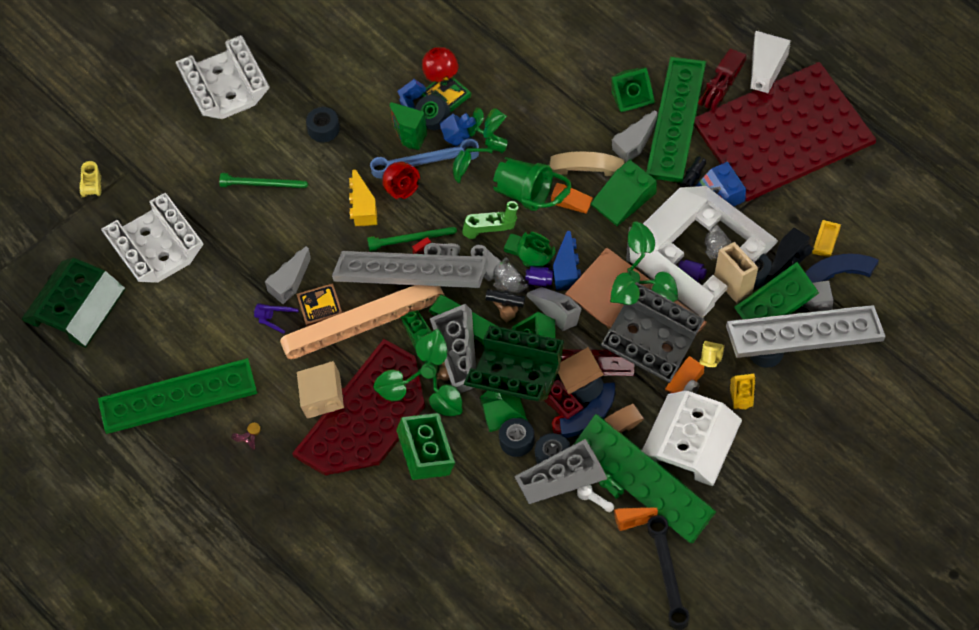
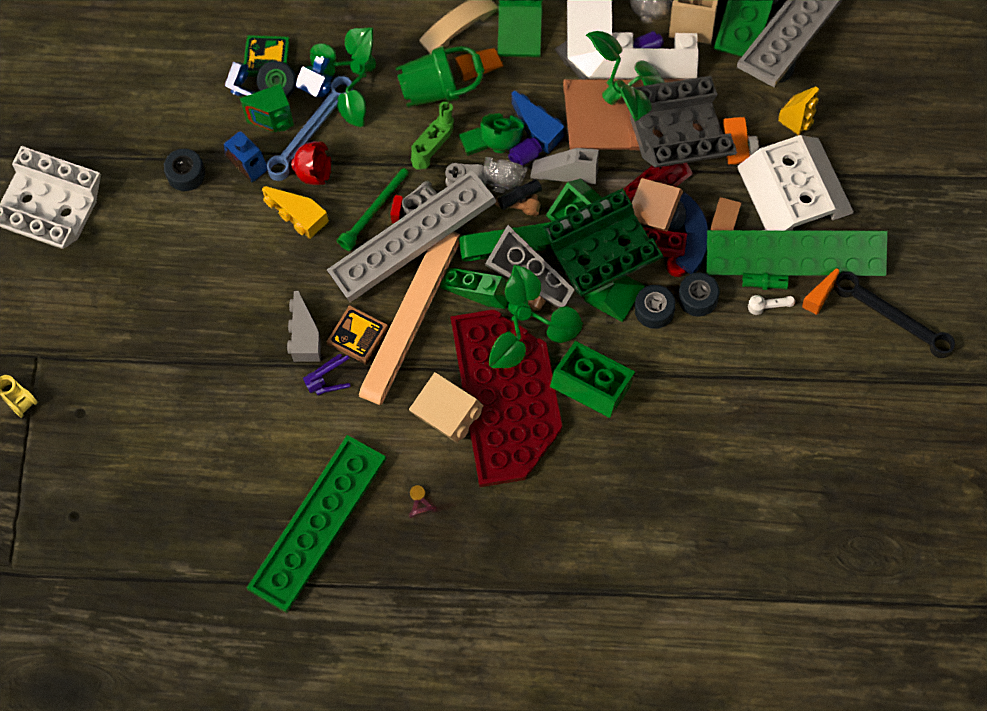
camera: 45 degrees left, 10 degrees up
dark green slope [22,257,126,348] -> none
white slope [101,192,203,282] -> none
green piece [219,173,308,188] -> none
red cylinder [422,47,459,82] -> none
light grey wedge [515,439,607,504] -> none
light yellow piece [699,341,724,367] -> none
none -> blue torso [224,131,267,182]

